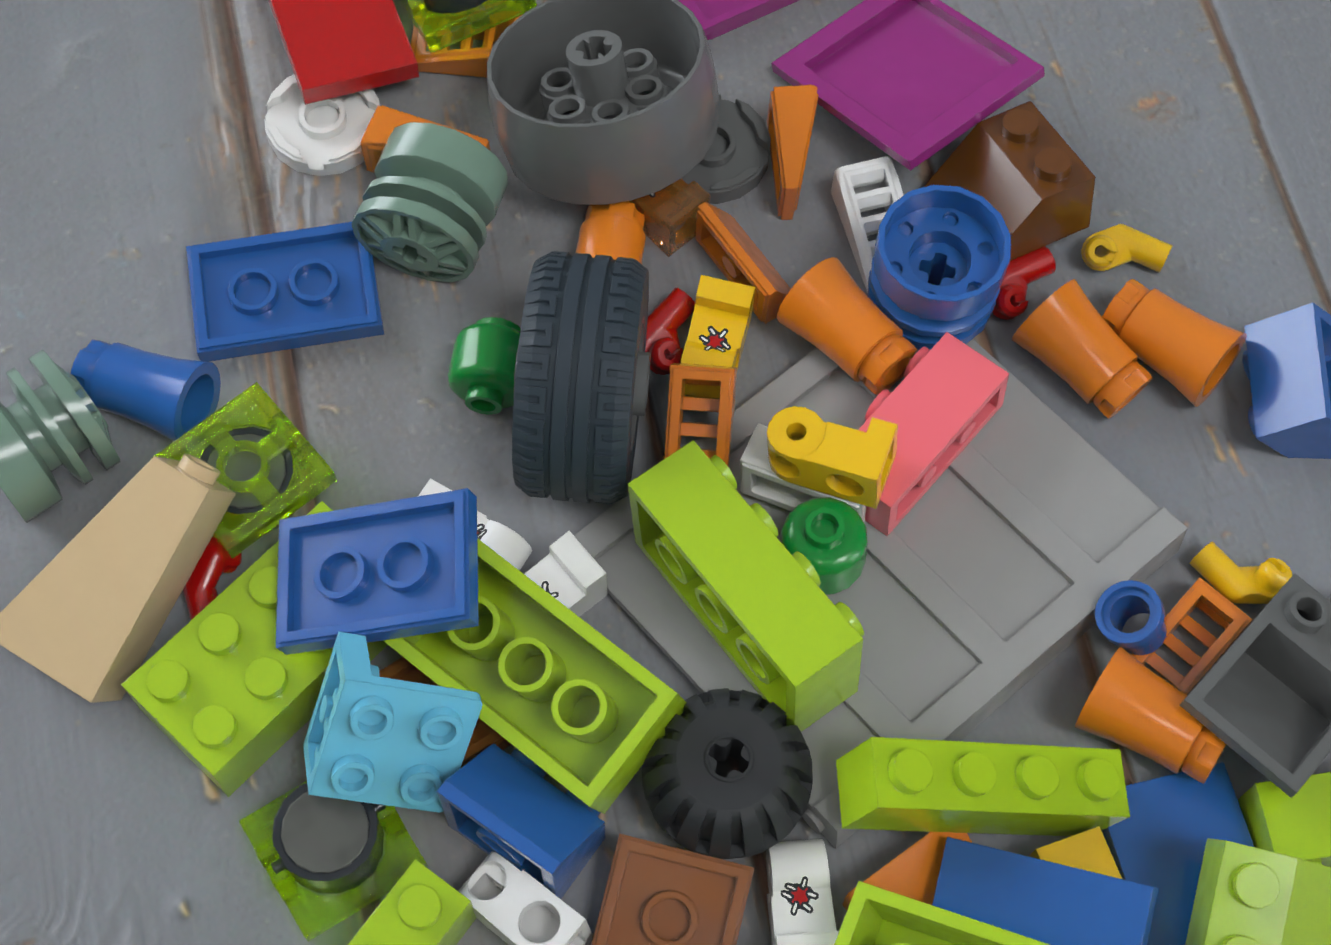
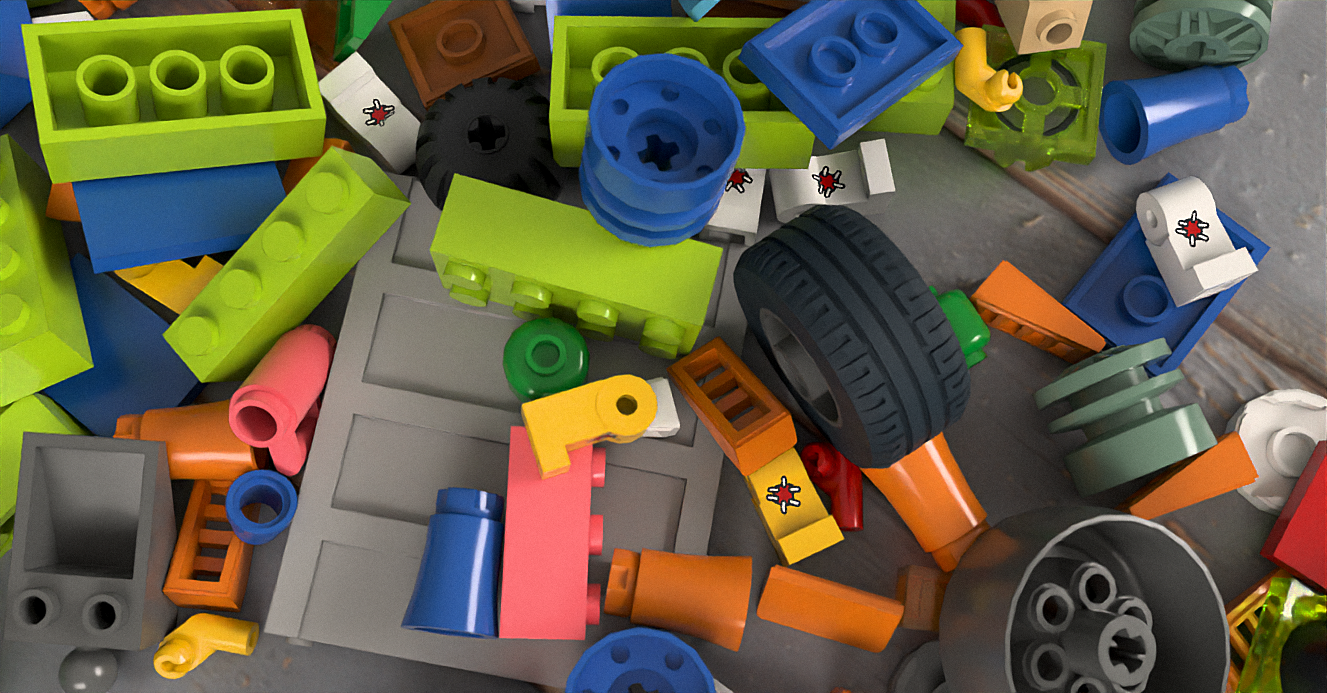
camera: 145 degrees right, 10 degrees up
none -> coral piece [229,324,337,476]
none -> blue plant [400,487,505,639]
none -> blue wheel [578,53,746,247]
none -> yellow arm [954,27,1023,112]
none -> orange slope [969,260,1106,364]
none -> white leg [1136,176,1258,307]

